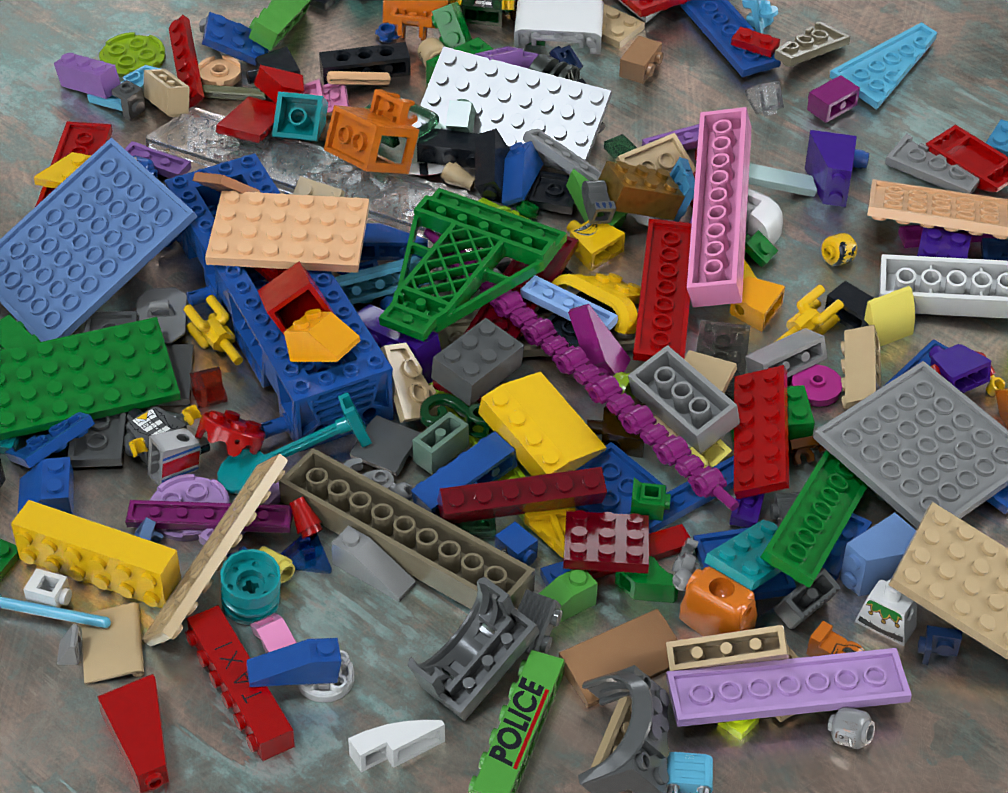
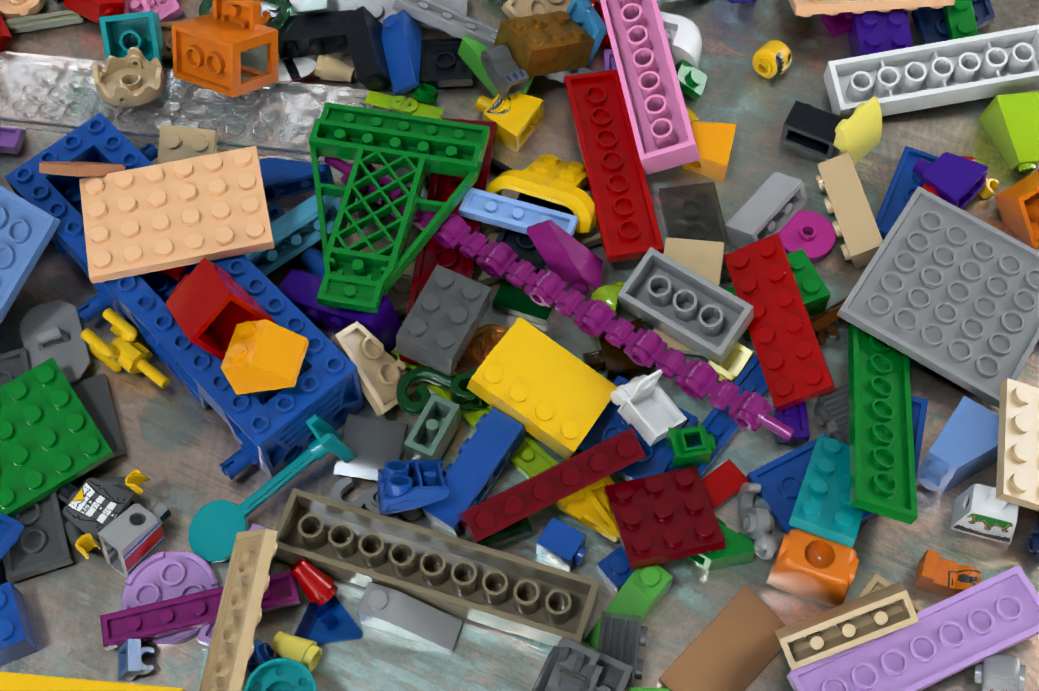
camera: 15 degrees left, 15 degrees up
clear red panel [189,367,228,409] -> none
red plate [195,410,265,457] -> none
red tile [216,96,277,143] -> none
yellow plant [773,284,844,343] -> none
dark grey brick [774,568,840,630] -> none
none -> tan plate [93,47,166,109]
none -> blue slope [377,459,450,515]
none -> dark green tile [492,280,556,326]
none -> white piece [610,369,687,446]

